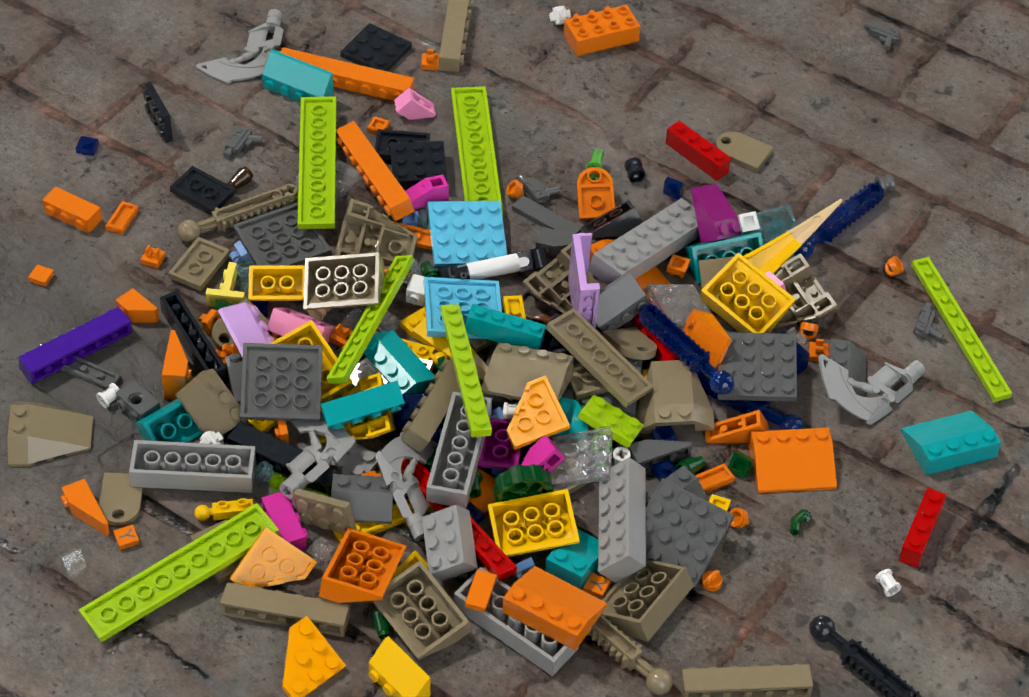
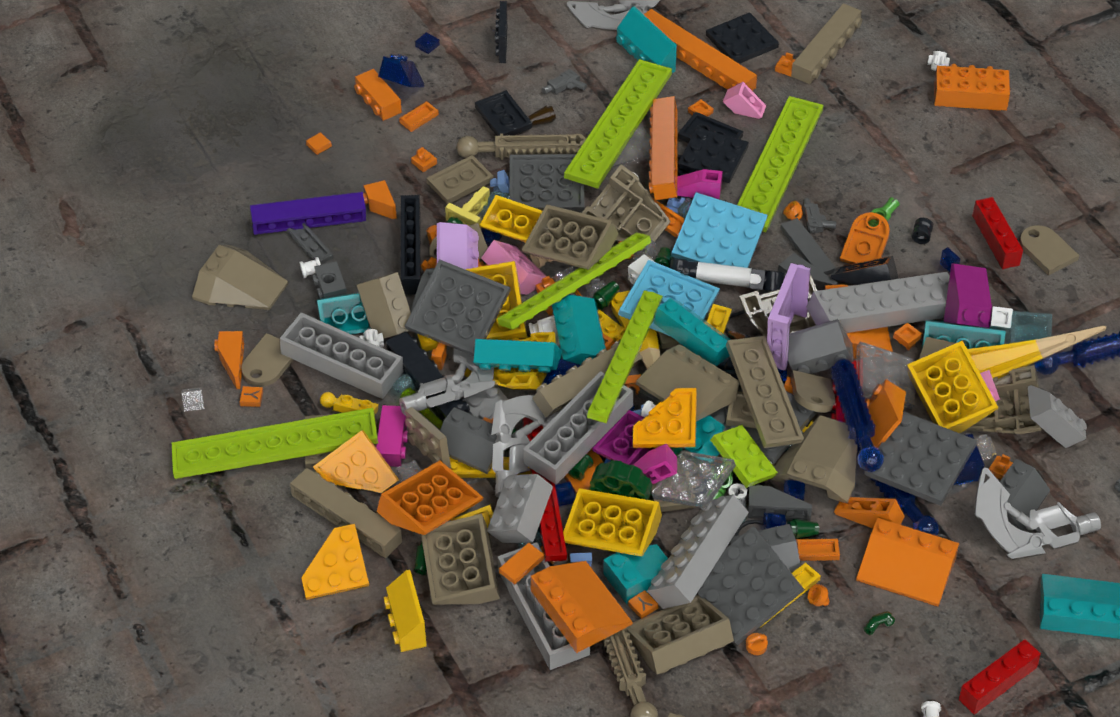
camera: 30 degrees right, 0 degrees up
orange slope [161,330,192,400] -> none
dark green tile [728,450,754,478] -> none
orange tile [799,322,819,340] -> none
none -> clear blue slope [378,54,424,87]
none -> dark green cone [592,281,620,309]
none -> light grey slope [1028,385,1087,448]

